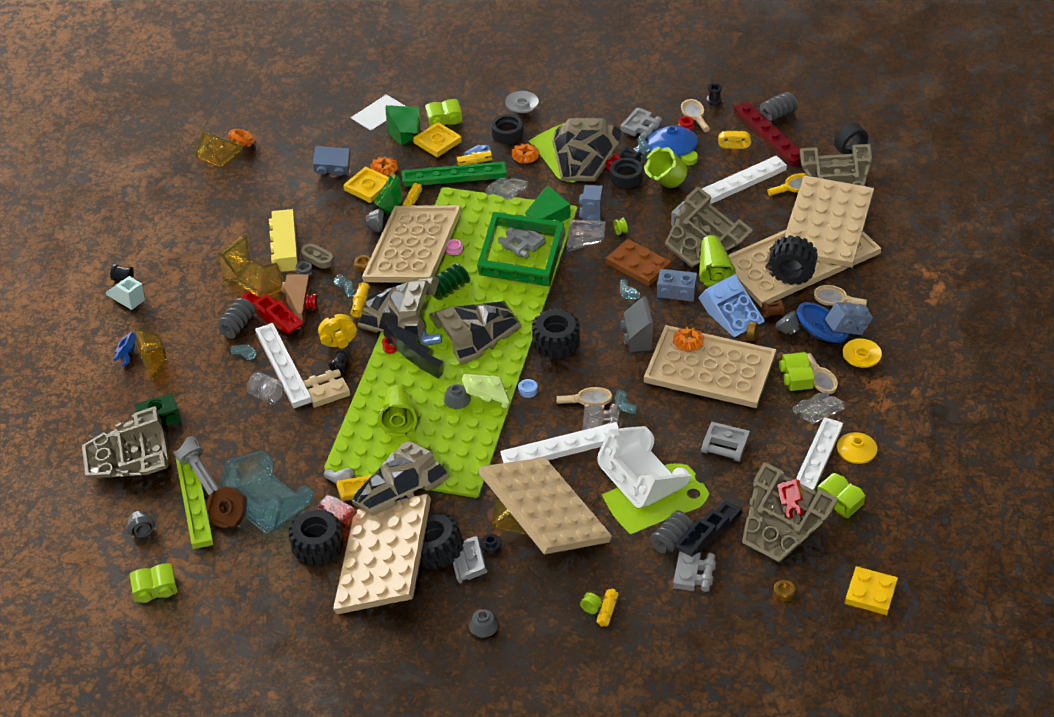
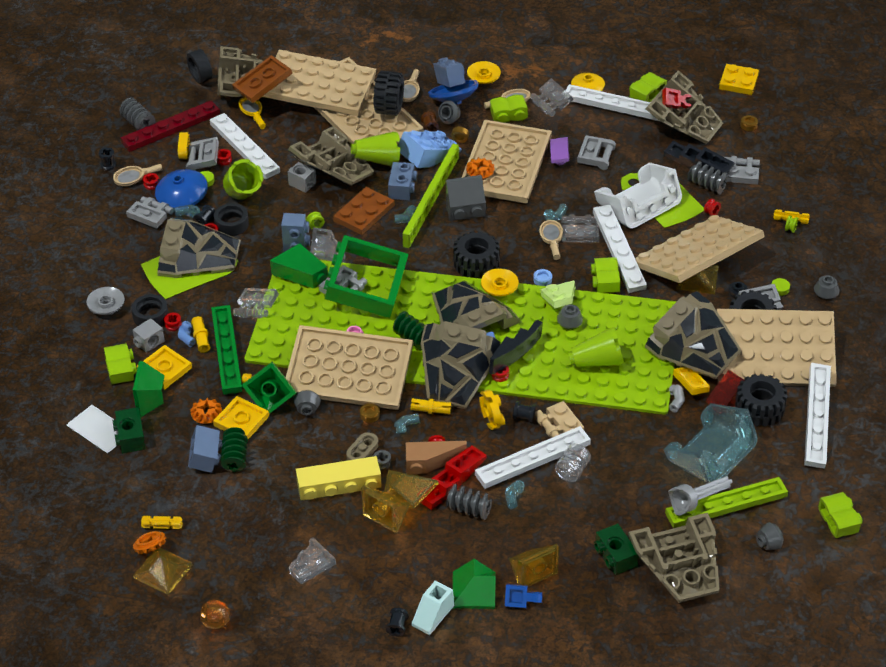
camera: 95 degrees left, 0 degrees up
reddish brown plate [206,486,247,528] -> none
orange gear [512,143,539,163] -> none
none -> dark green brick [112,407,146,454]
none -> light grey brick [133,318,165,353]
none -> yellow axle [141,516,183,529]
none -> red bush [164,312,182,331]
none -> light grey plate [186,137,219,171]
none -> clear orange piece [200,599,230,629]
none -> red bush [217,149,232,166]
none -> dark green piece [220,427,248,472]
none -> dark orange plate [232,55,293,103]
none -> clear wing [288,538,336,584]
none -> lime tile [403,144,459,248]
none -> green slope [452,559,496,609]
none -> yellow dish [481,269,519,296]
none -> medium lavender slope [550,137,569,165]
none -> lime brick [591,257,620,293]
none -> red bush [704,198,721,216]
none -> lime tile [771,278,790,296]
none -> white plate [804,363,831,469]

